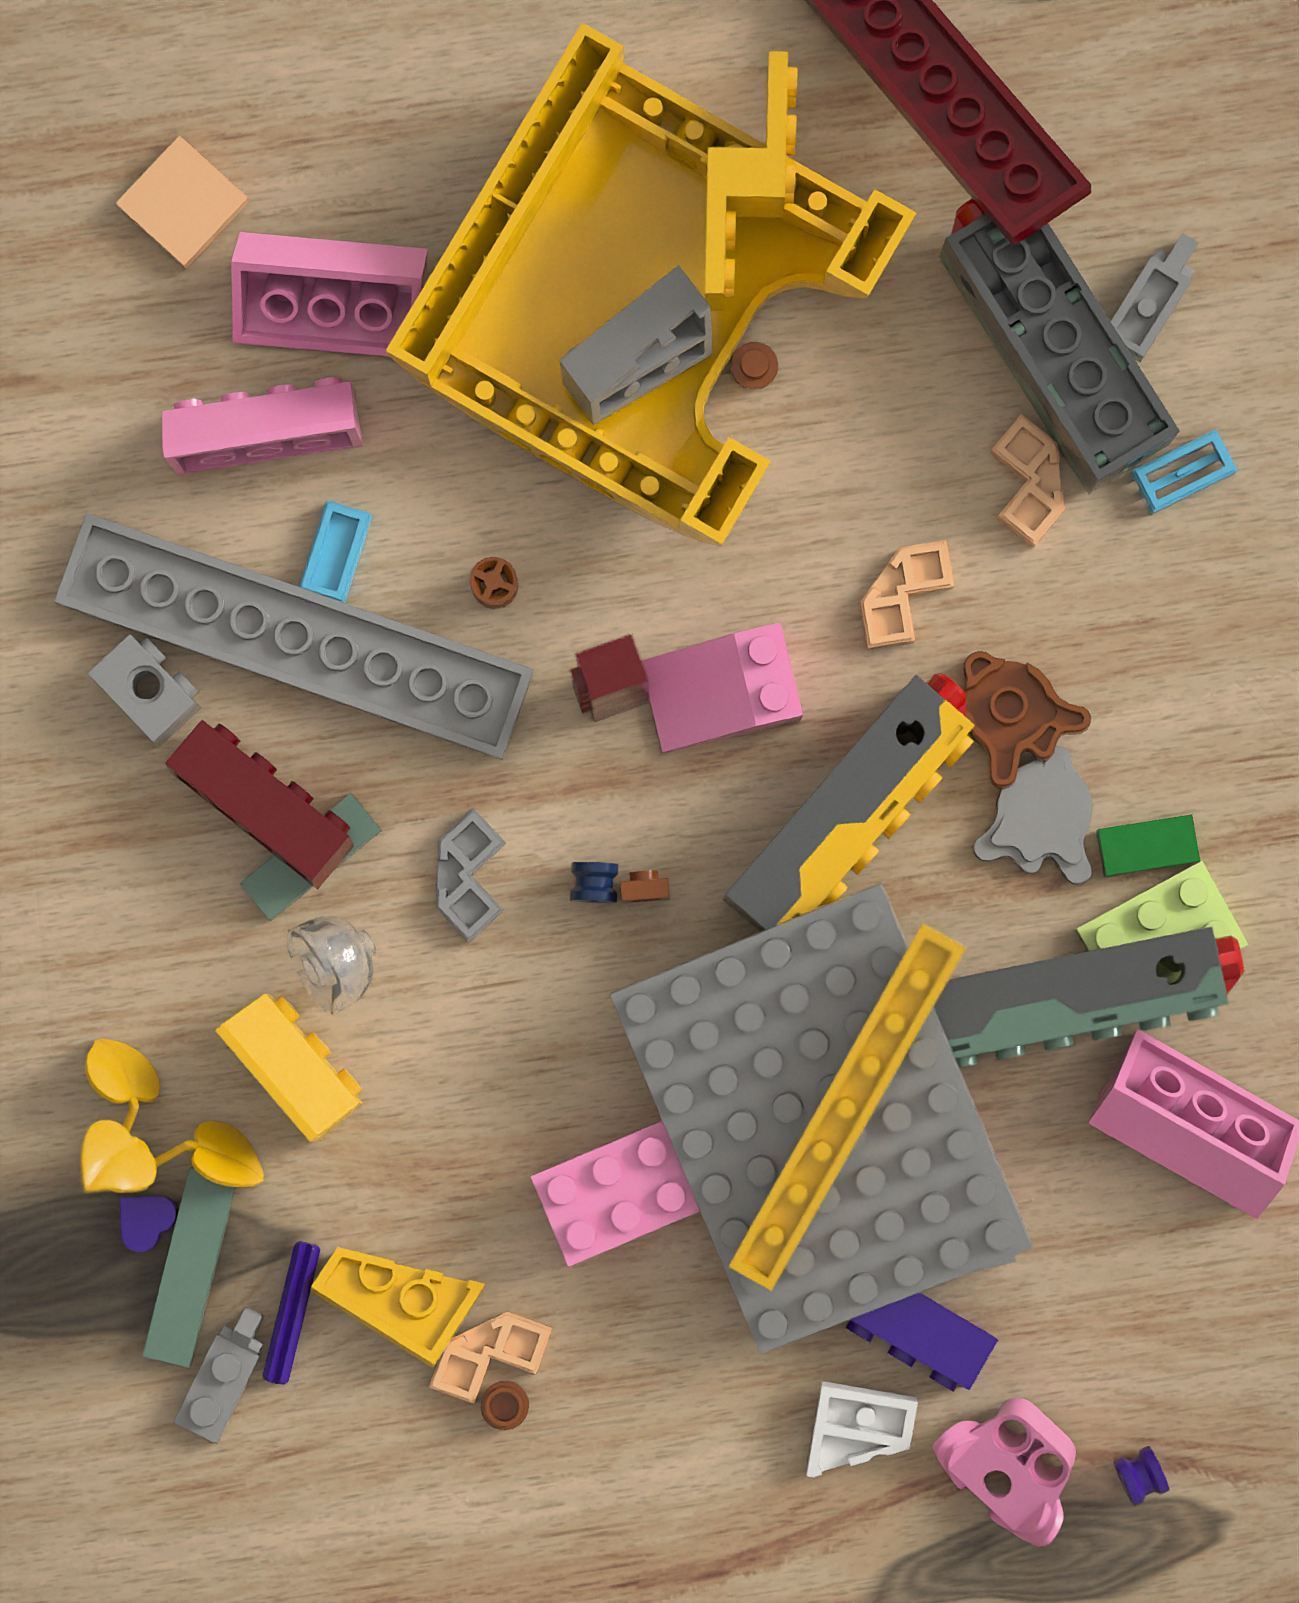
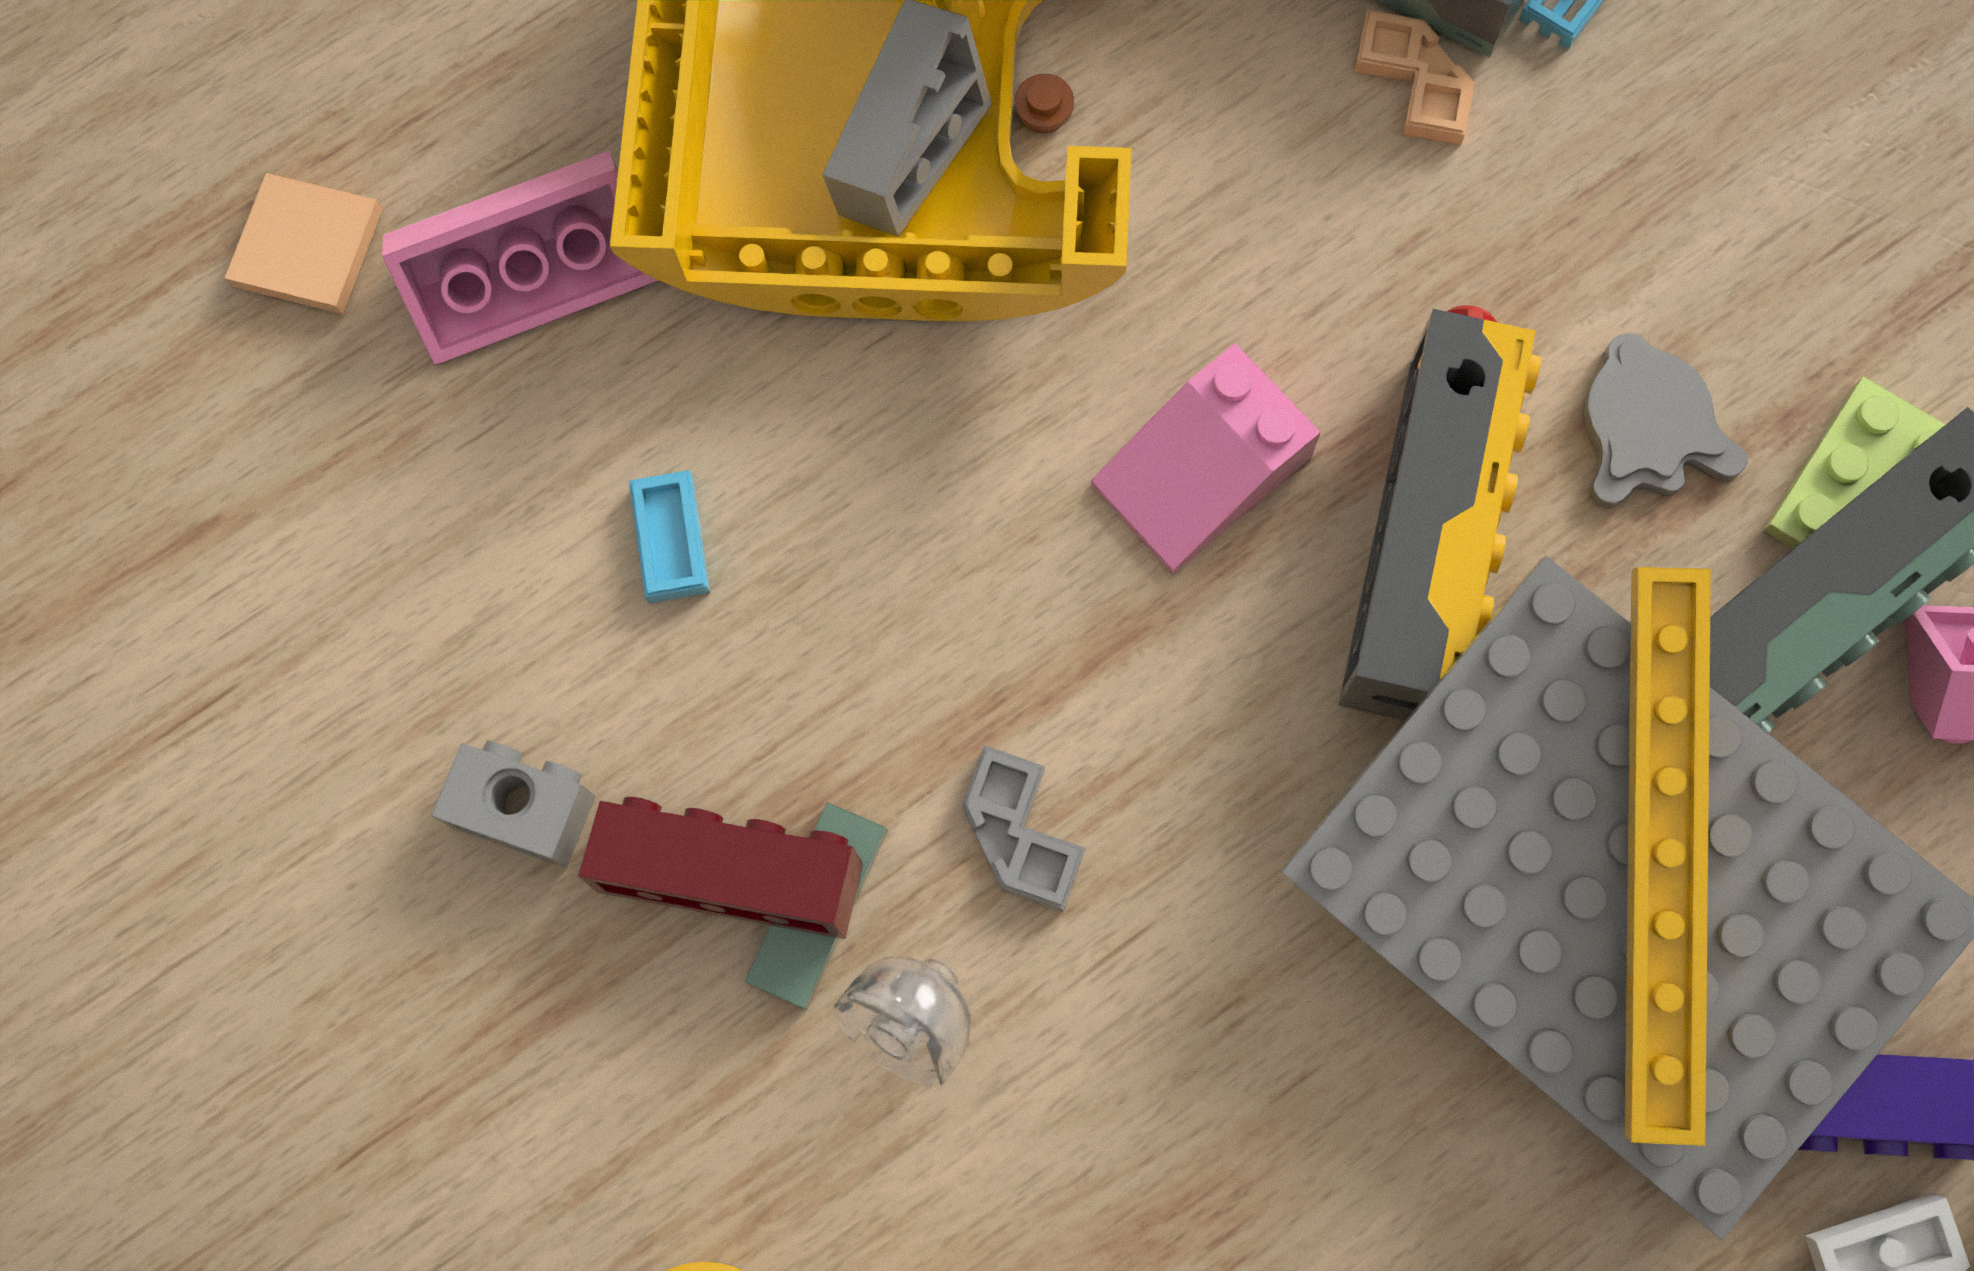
camera: 20 degrees left, 10 degrees down
light grey plate [54,513,534,760] -> none
bright pink slope [162,377,363,475] -> none
yellow slope [215,993,363,1142] -> none
dark orange wheel [470,557,519,609] -> none
bright pink brick [531,1121,700,1267] -> none
dark red brick [570,634,648,722] -> none
dark blue wheel [570,862,618,903] -> none
dark orange plate [620,870,670,903] -> none
light nougat tile [859,540,954,650] -> none
dark orange tile [963,651,1091,789] -> none
green tile [1096,814,1200,877] -> none

